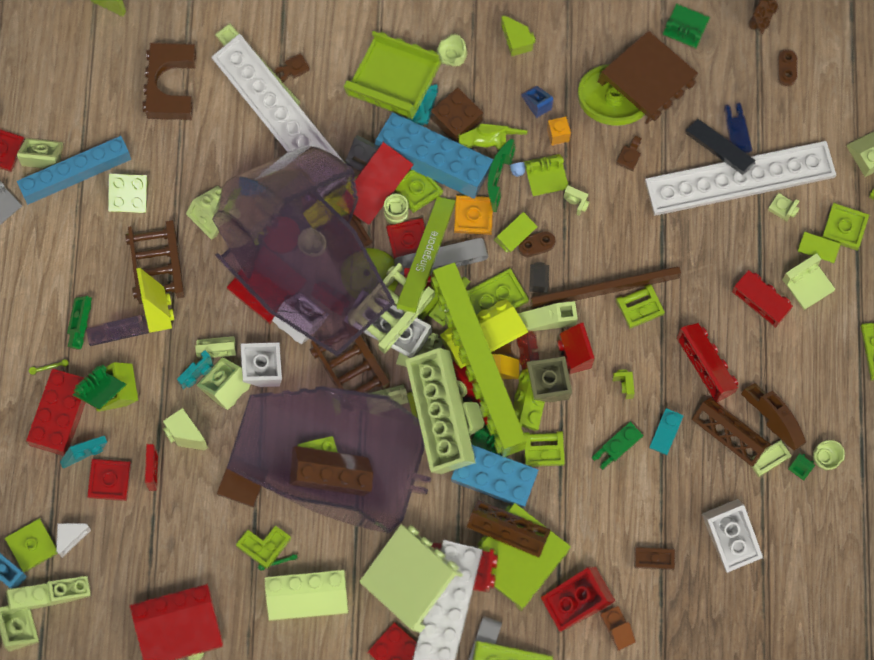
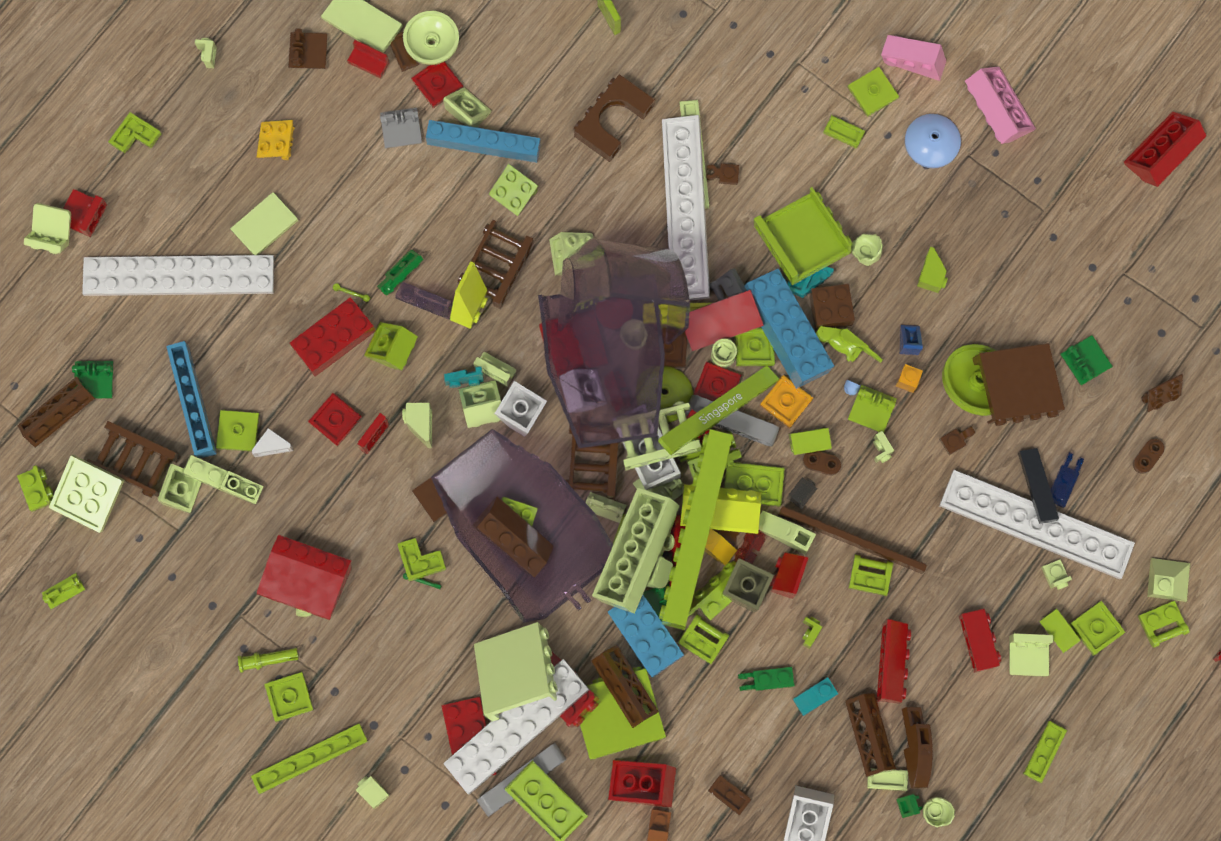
camera: 35 degrees right, 5 degrees up
teal wing [60,435,108,469] -> none
green hinge [73,365,127,410] -> none
yellowish green slope [265,570,348,621] -> none
green slope [488,139,516,212] -> none

